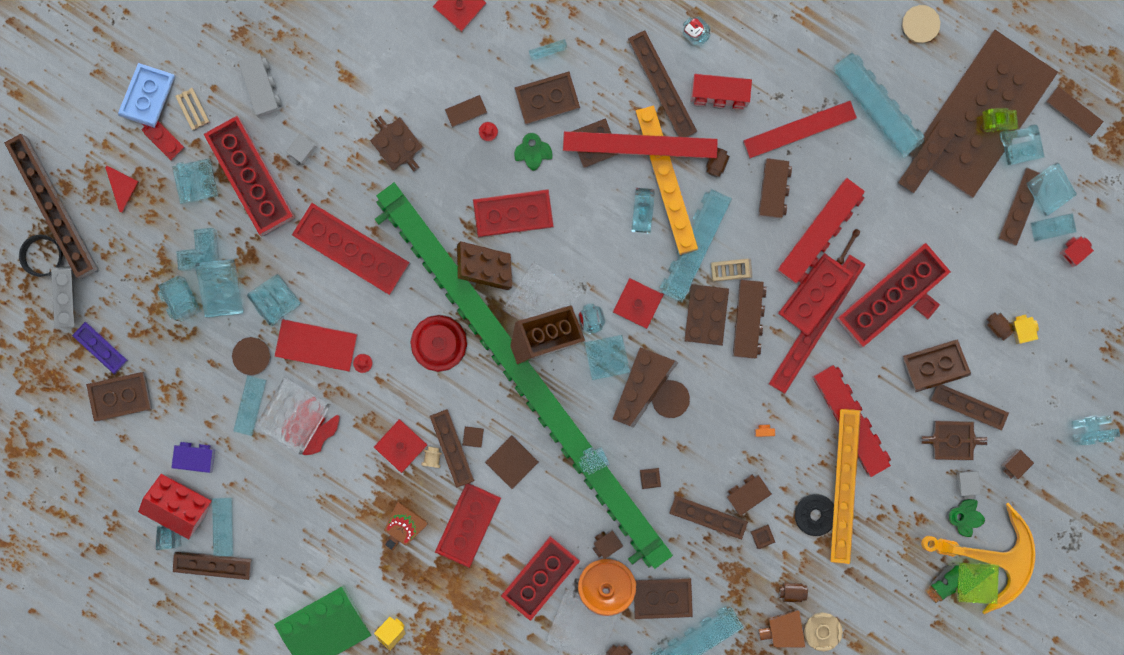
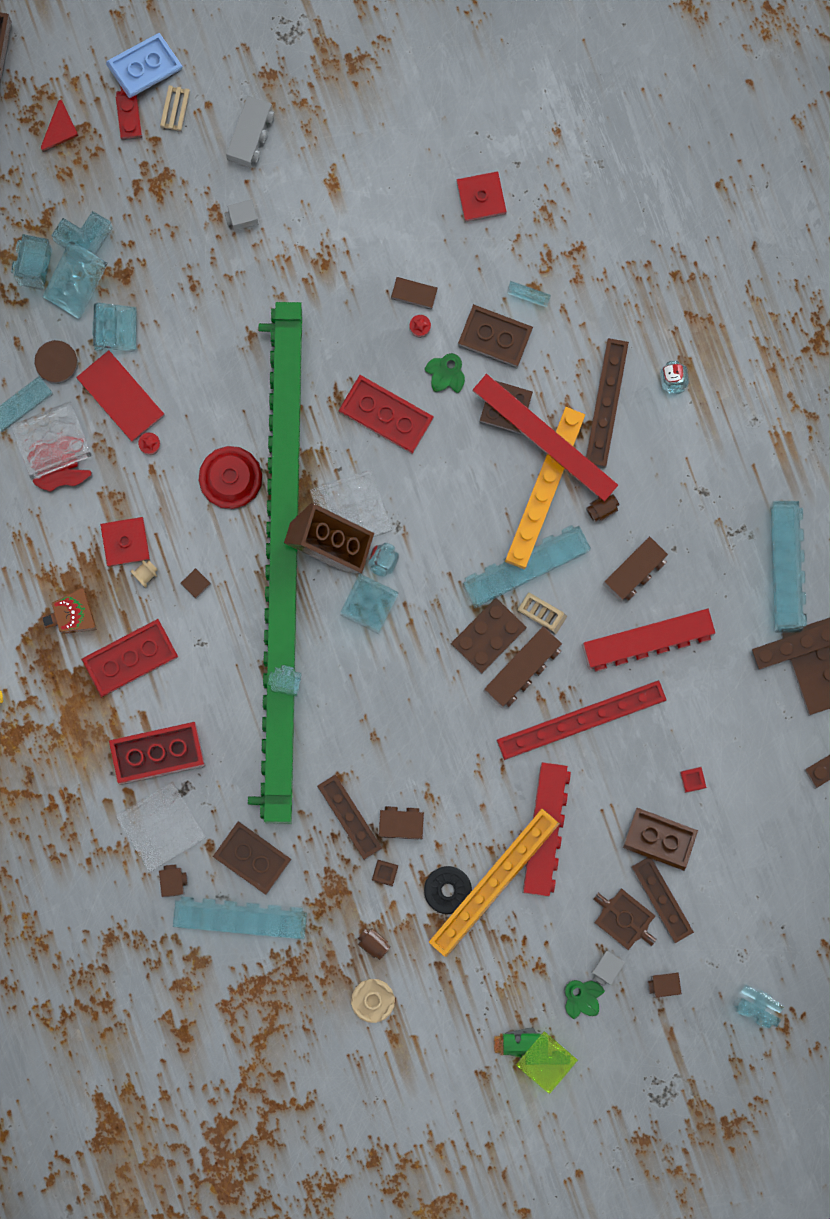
camera: 30 degrees right, 5 degrees down
clear light blue plate [172,158,219,204] -> none
red brick [203,116,295,236] -> none
red plate [292,203,410,295] -> none
reddish brown plate [370,116,424,172] -> none
reddish brown plate [430,409,475,488] -> none
reddish brown plate [457,241,512,291] -> none
reddish brown tile [485,435,539,489] -> none
orange dish [578,559,636,616] -> none
reddish brown brick [592,530,623,559] -> none
red plate [613,278,664,329] -> none
reddish brown wedge [613,347,678,428] -> none
clear light blue slope [632,188,655,233] -> none
reddish brown tile [640,468,661,489] -> none
reddish brown tile [652,380,690,418] -> none
red brick [690,74,752,110] -> none
red tile [743,101,857,159] -> none
orange plate [754,425,775,437] -> none
dark orange torso [758,609,805,648] -> none
red tile [778,253,855,337] -> none
reddish brown hinge [836,229,860,264] -> none
red brick [836,243,951,348] -> none
light orange piece [921,503,1035,614] -> none
reddish brown brick [986,312,1014,341] -> none
yellow brick [1010,315,1039,344] -> none

